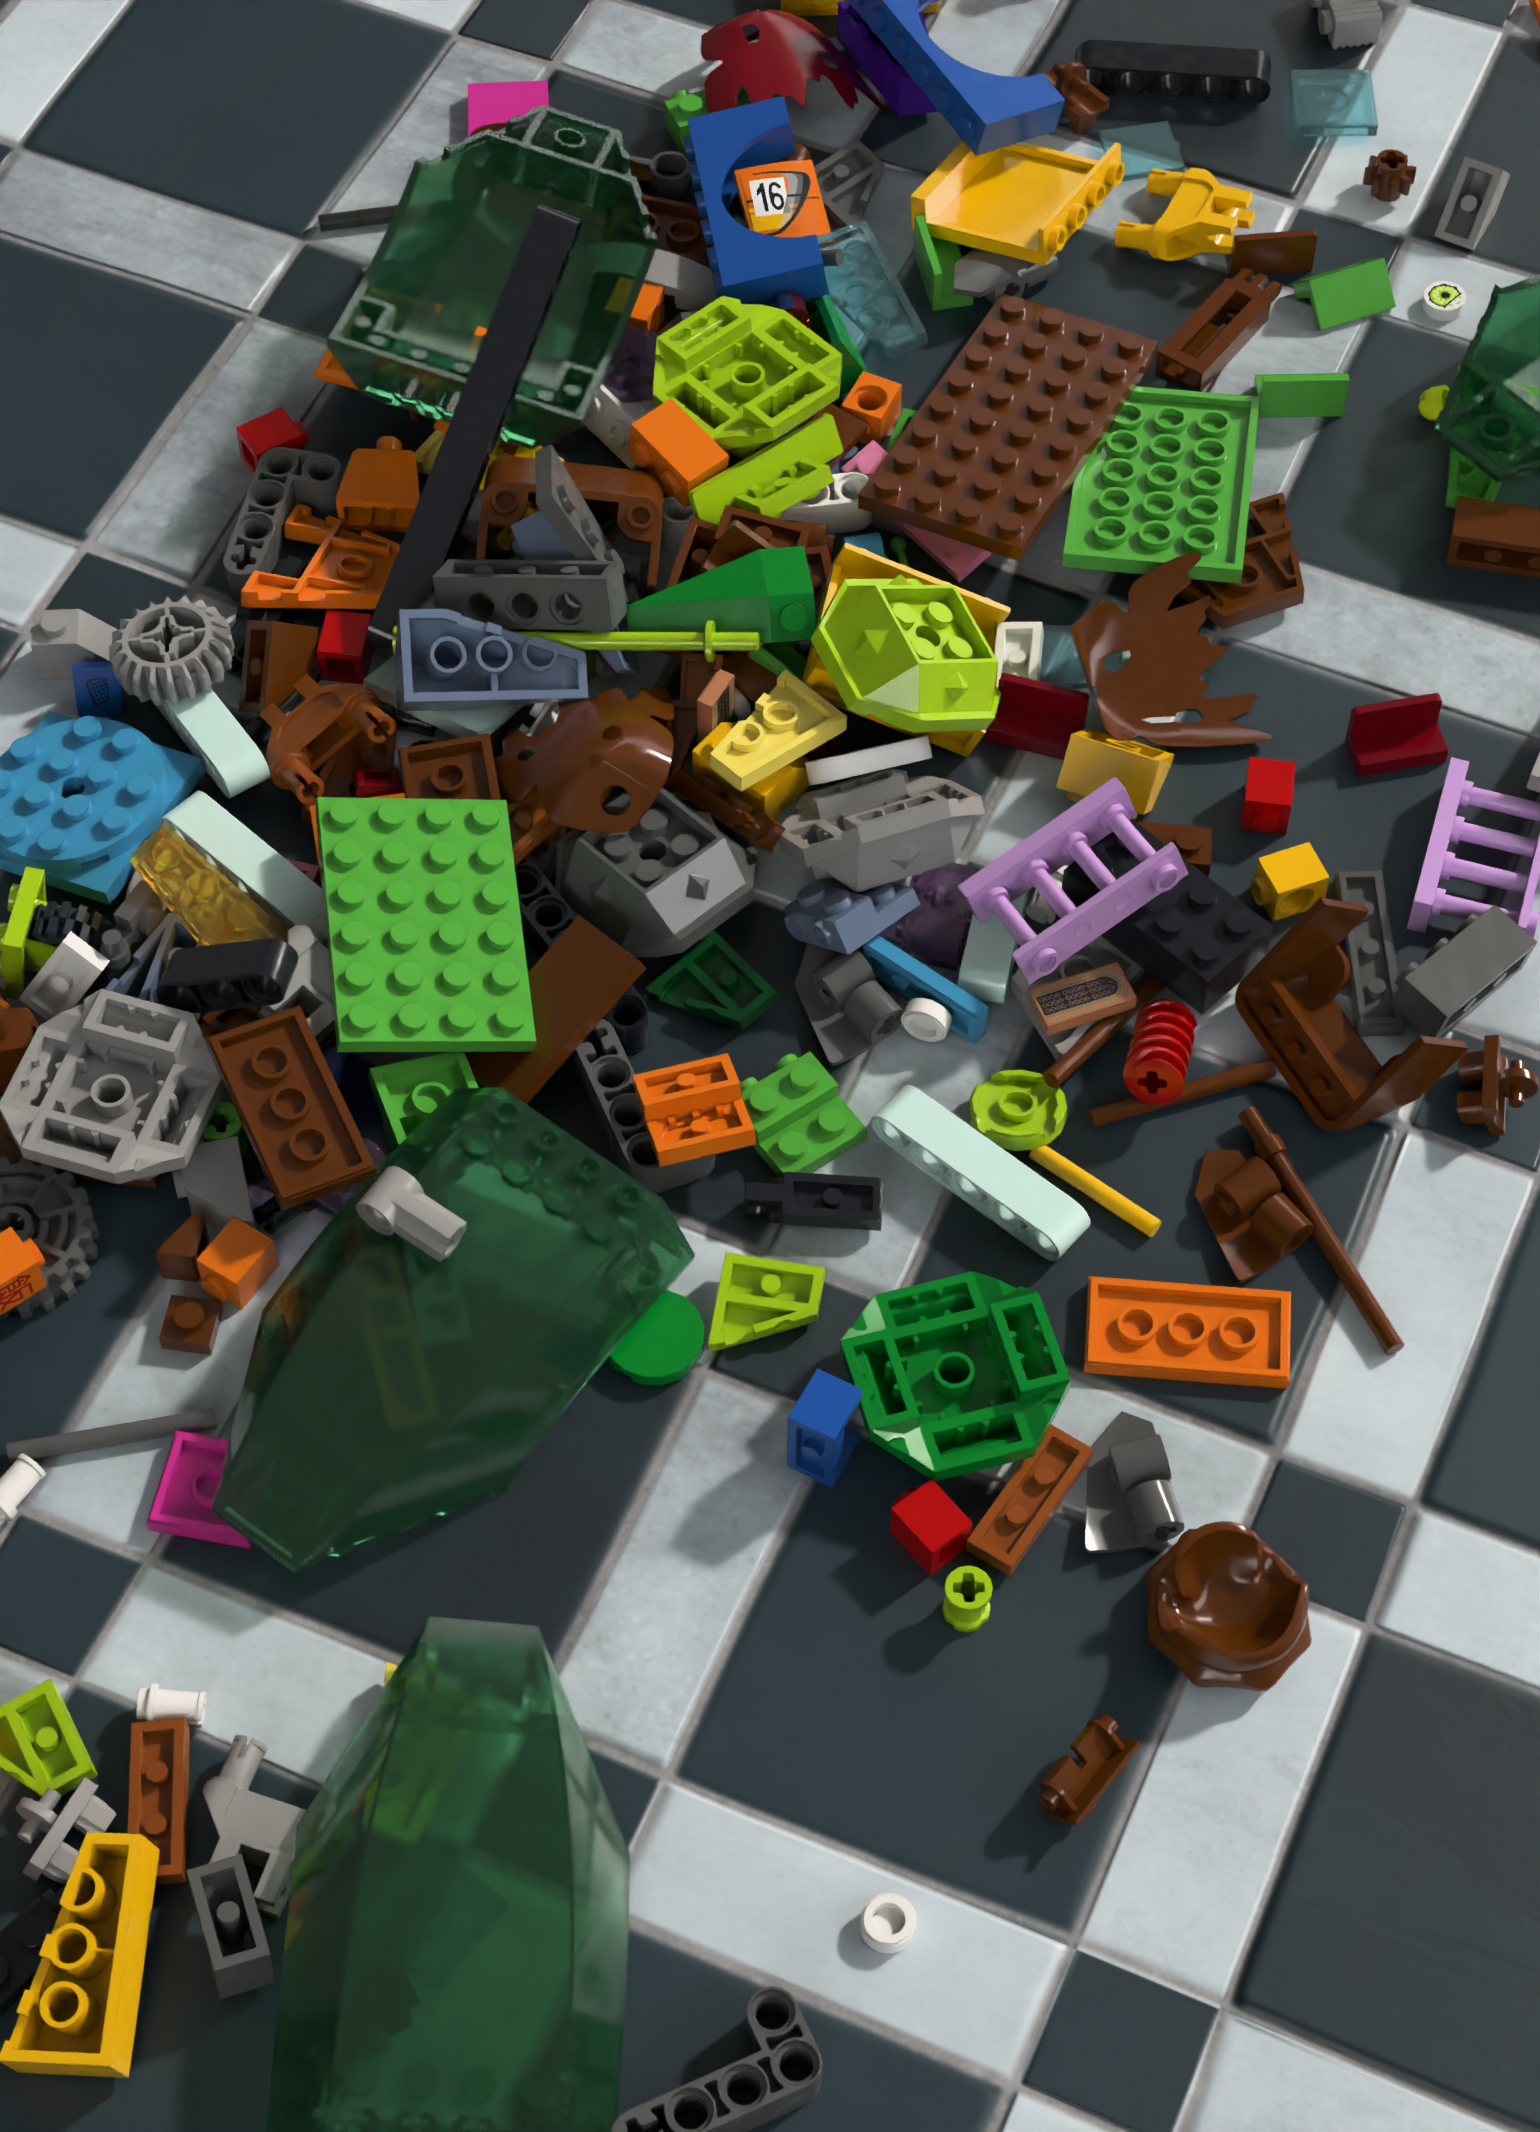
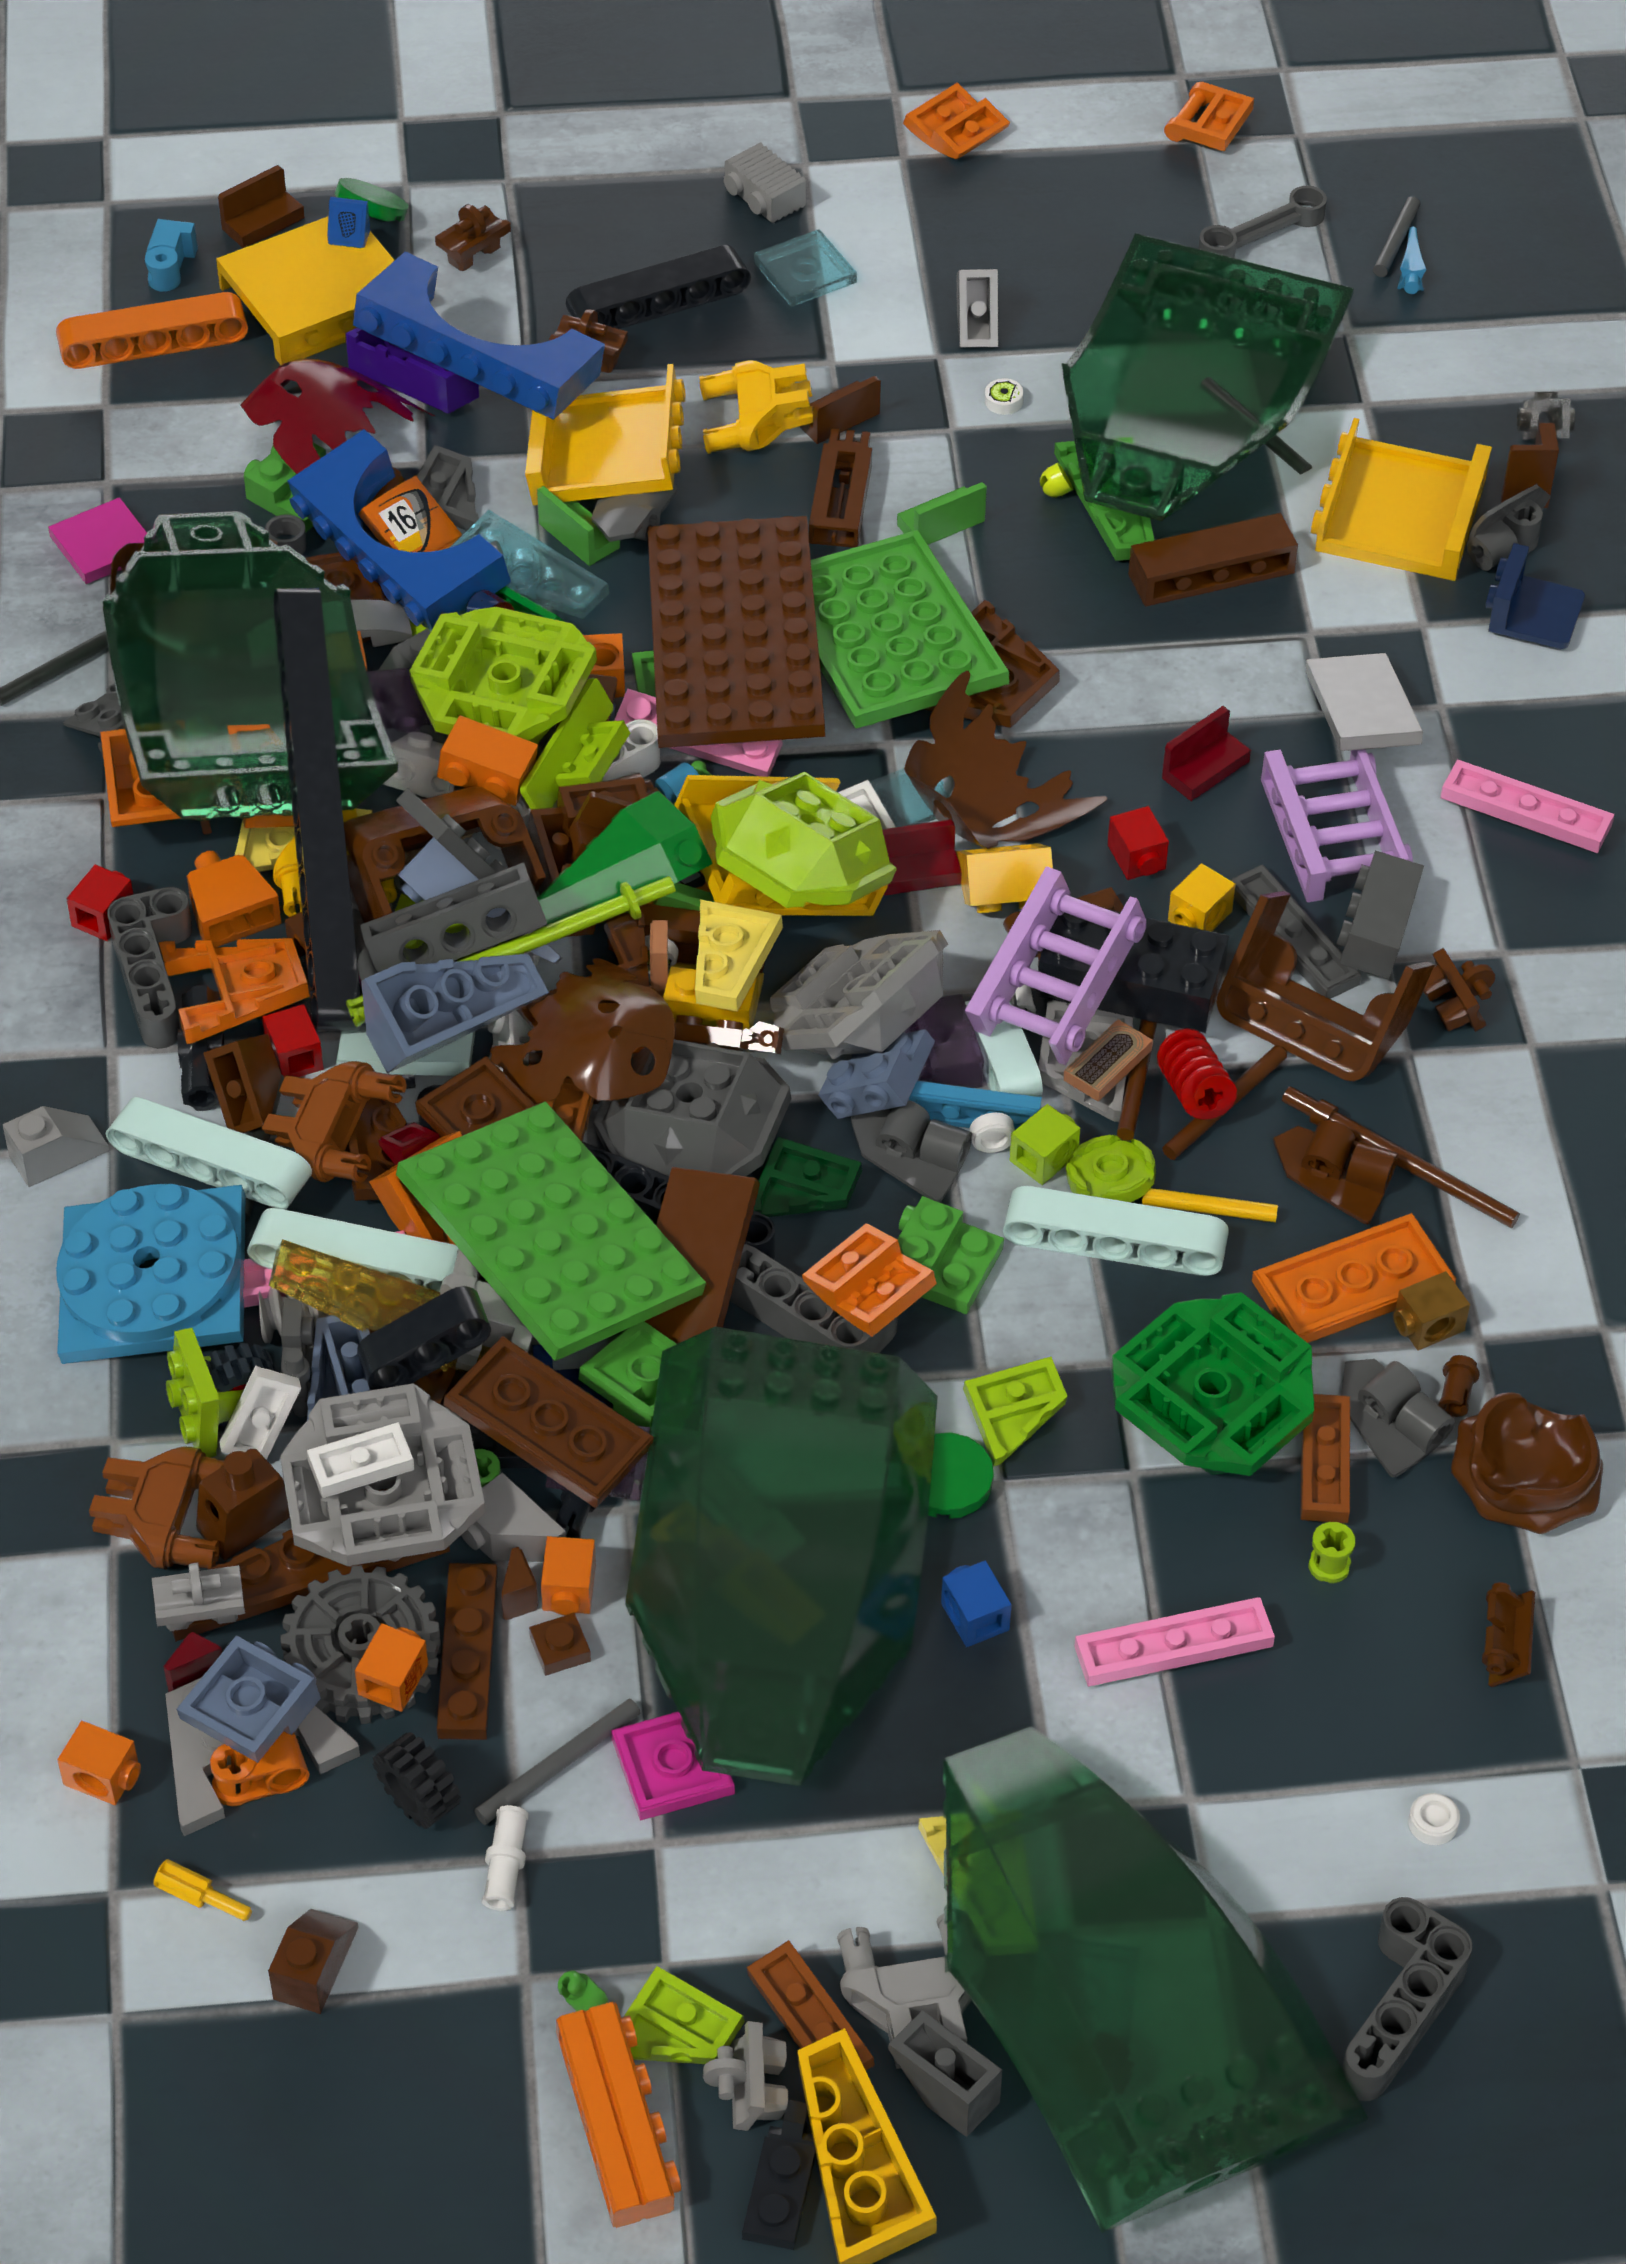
camera: 30 degrees left, 5 degrees down
blue slope [72,661,125,717] -> none
light grey gear [109,596,234,706] -> none
white pin [136,1683,207,1727] -> none
light grey piece [356,1166,467,1262] -> none
black hinge [744,1172,883,1231] -> none
blue panel [787,1368,862,1488] -> none
white beam [805,735,933,785] -> none
red brick [890,1478,973,1576] -> none
clear light blue piece [1098,121,1185,182] -> none
bright green panel [1292,258,1396,330] -> none
reddish brown gear [1363,149,1416,202] -> none
none -> white plate [307,1422,414,1498]
none -> reddish brown plate [437,1563,498,1740]
none -> blue brick [941,1560,1012,1648]
none -> lime brick [1009,1104,1080,1185]
none -> bright pink plate [1074,1597,1275,1687]
none -> pearl gold brick [1393,1271,1470,1351]
none -> reddish brown pin [1438,1355,1480,1417]

